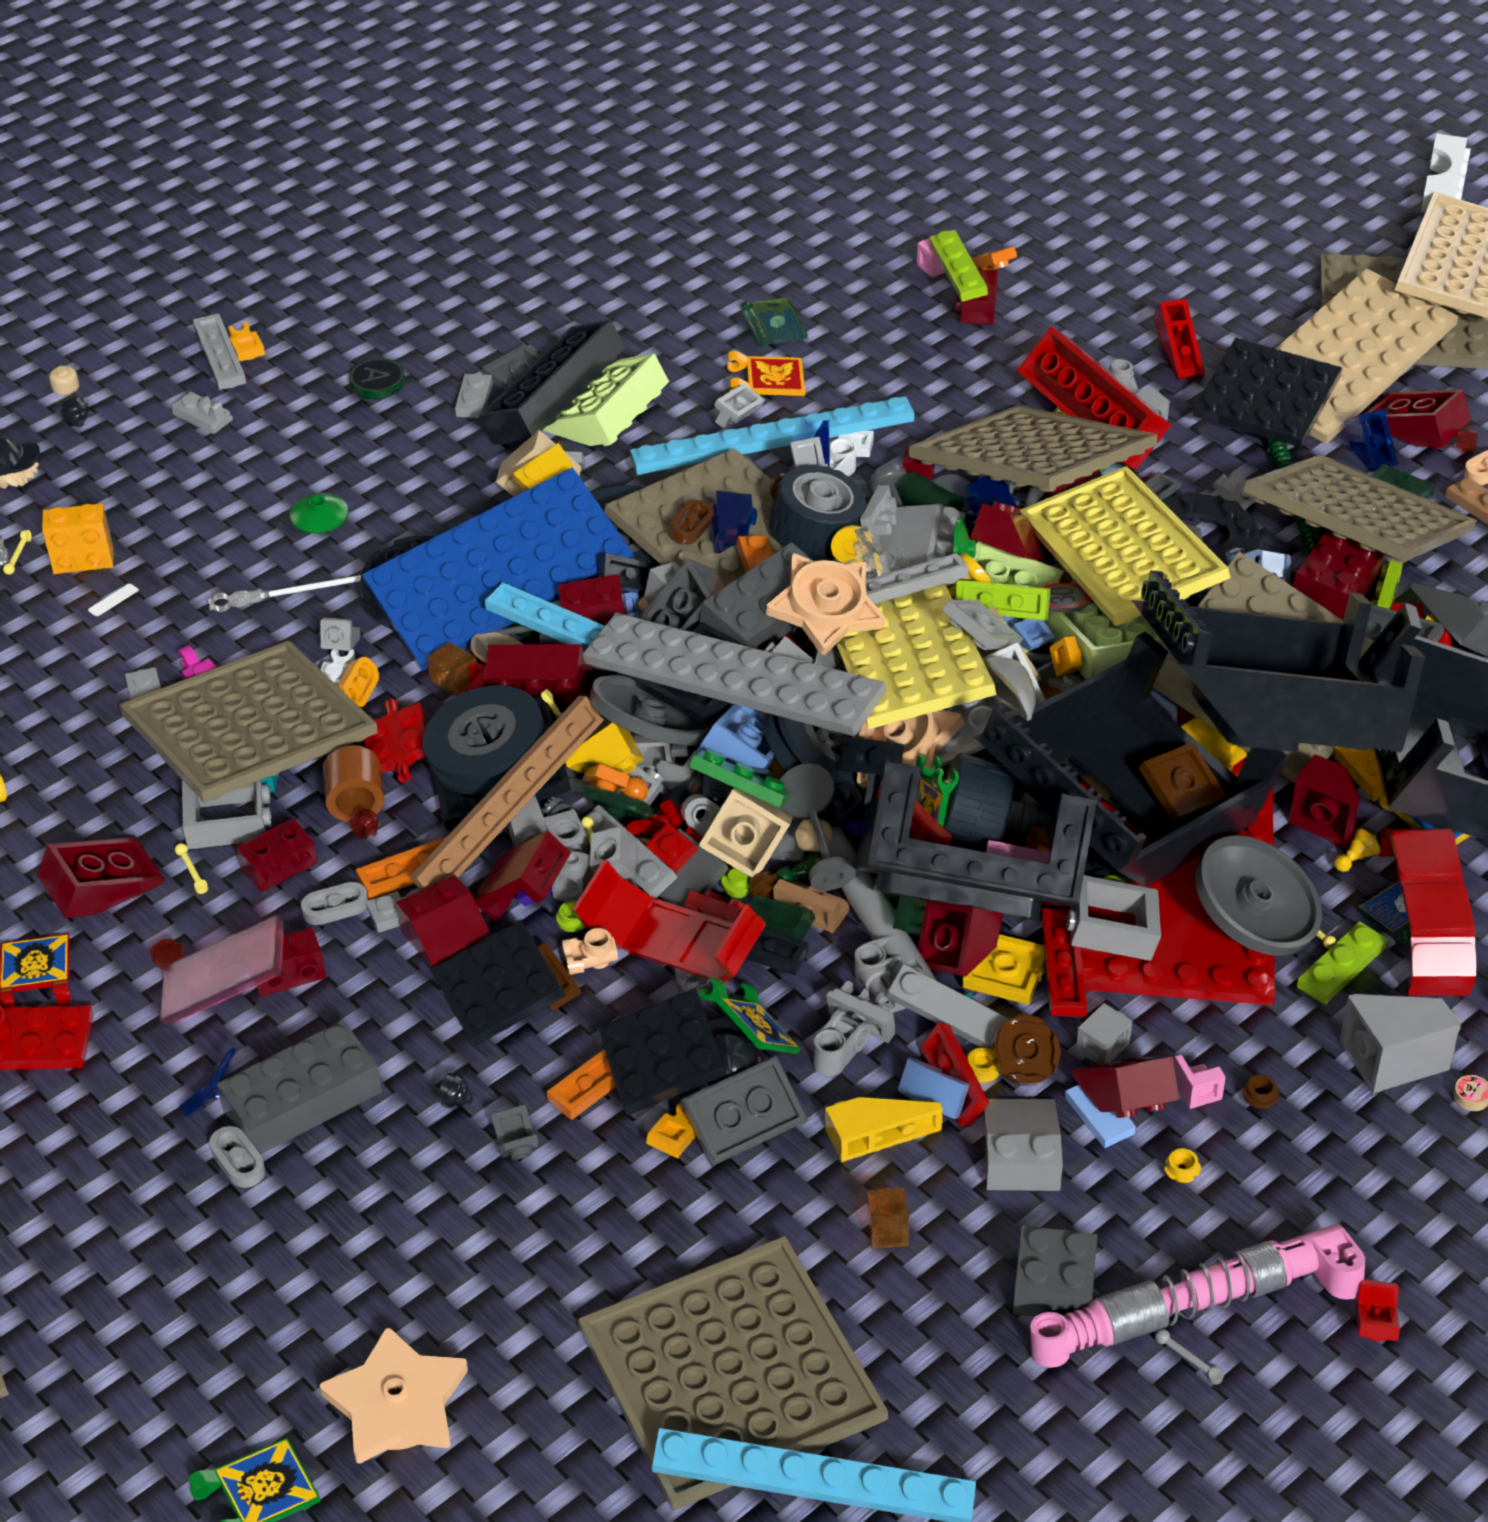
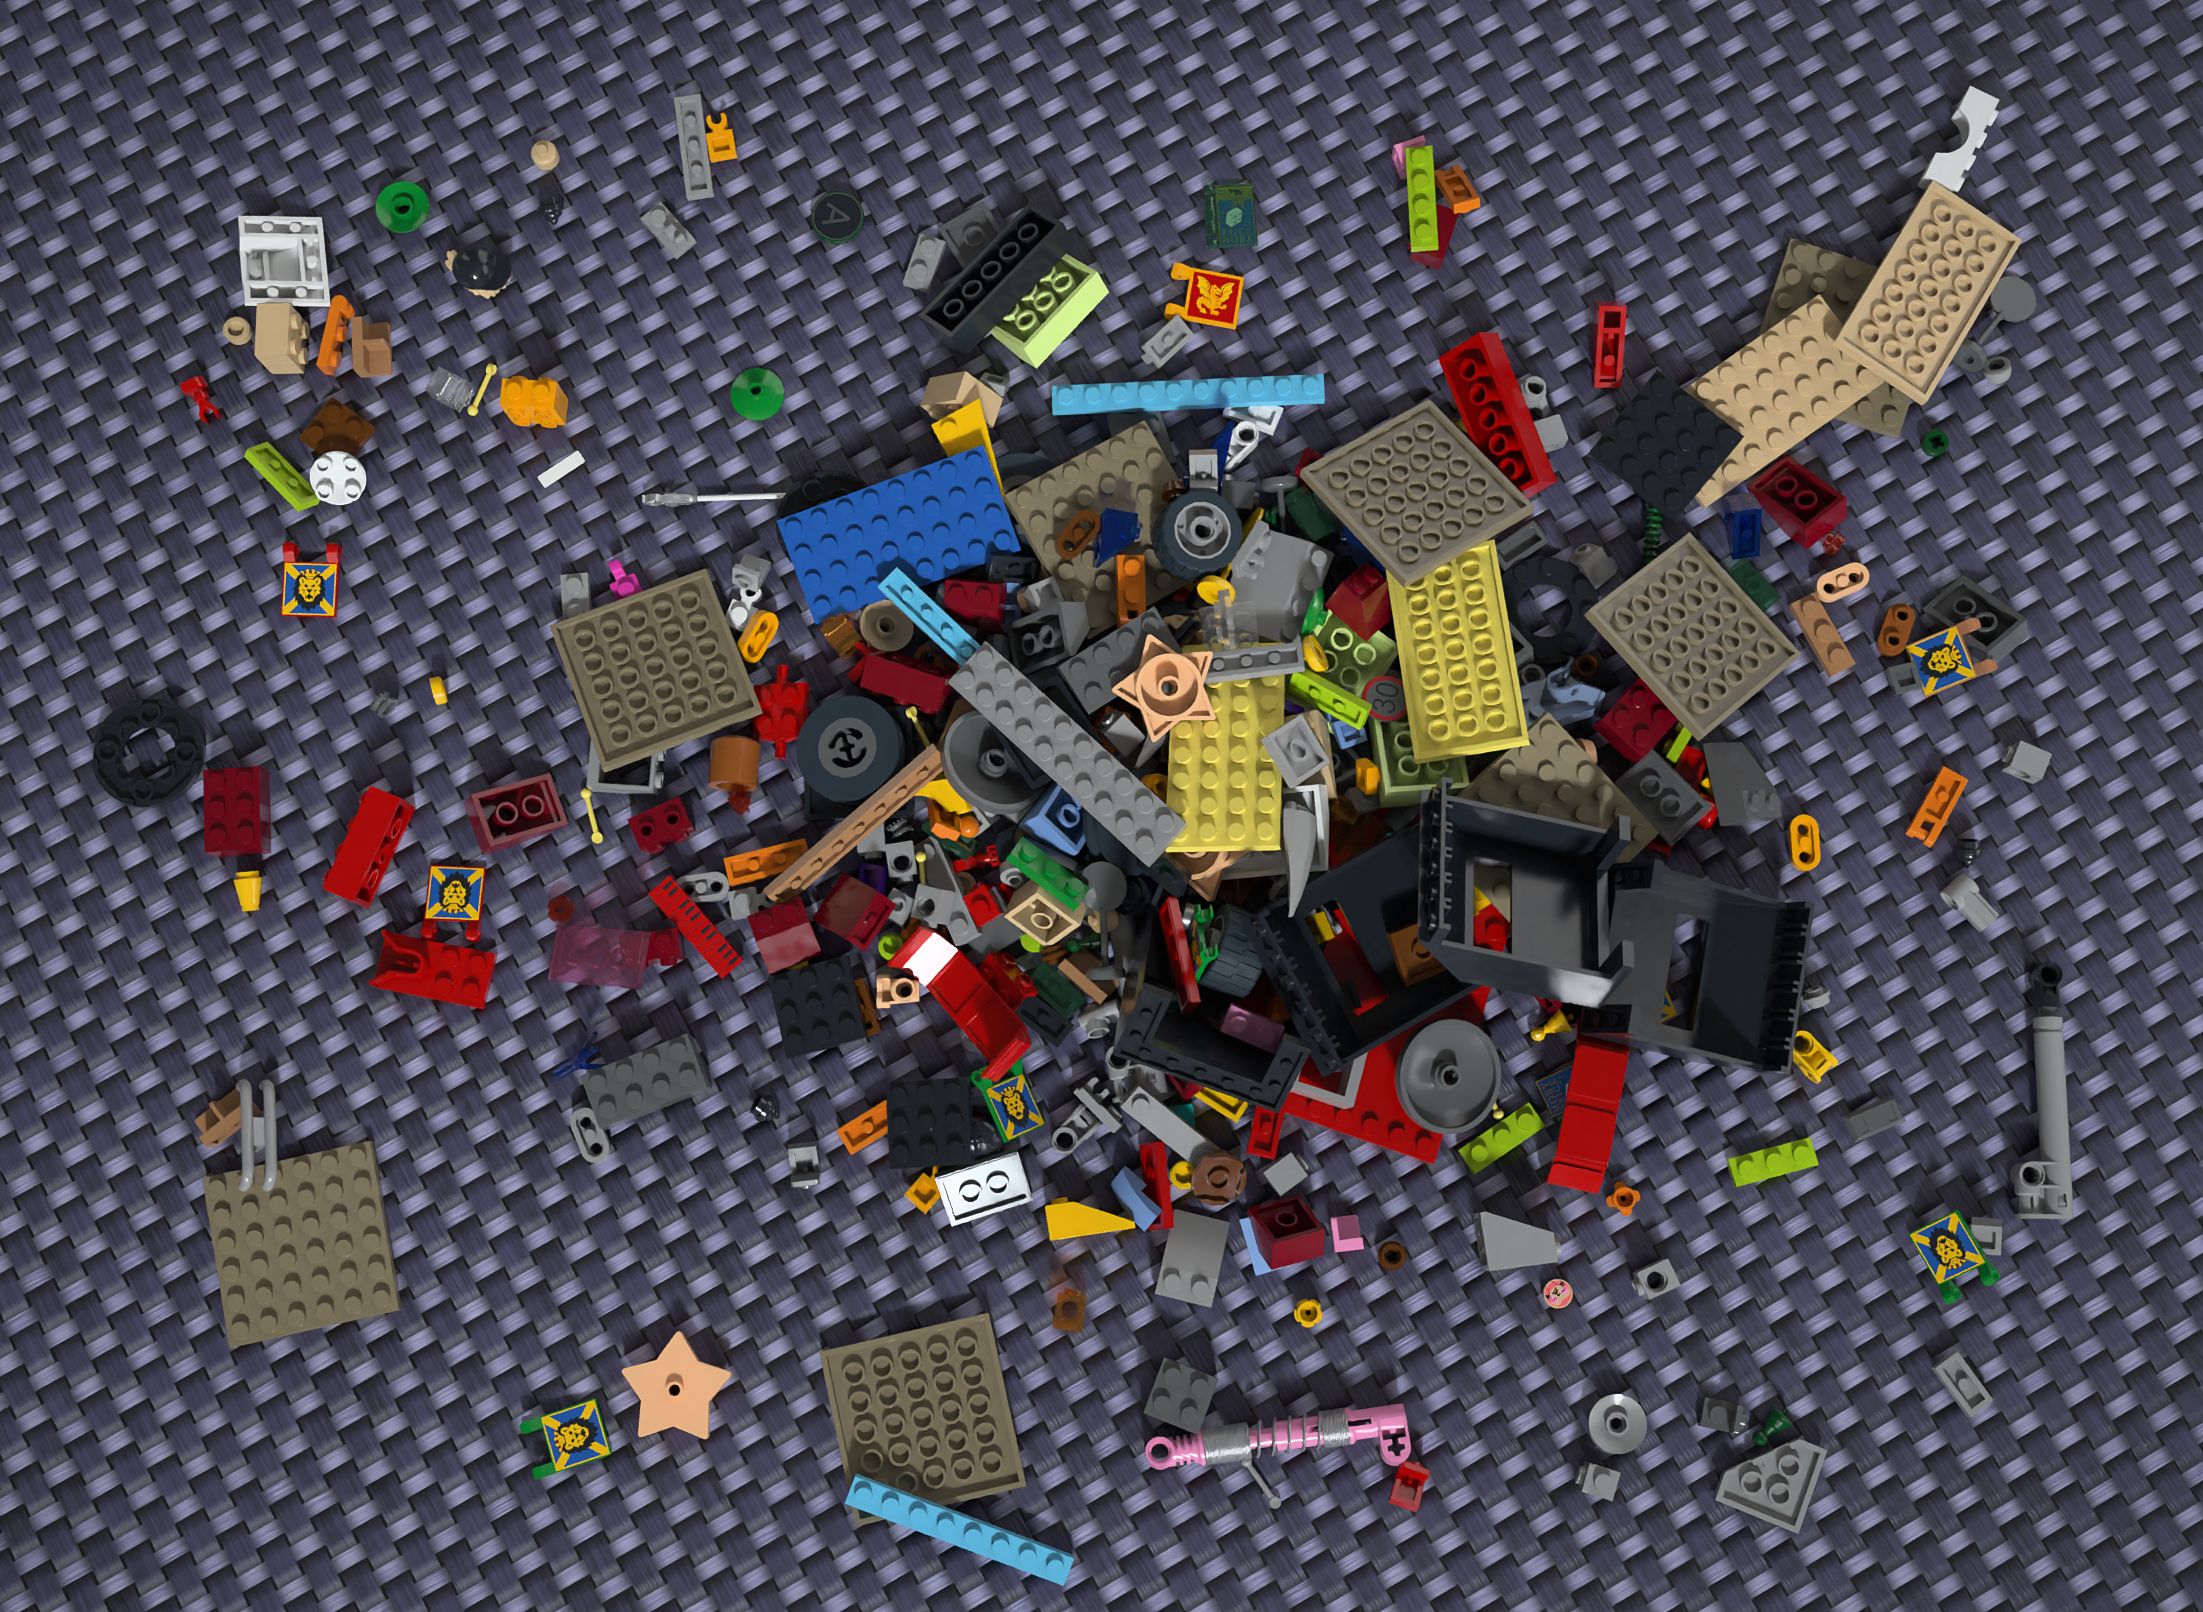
camera: 15 degrees right, 35 degrees up
none -> red tile [648,875,744,978]
none -> light grey plate [1078,999,1120,1038]

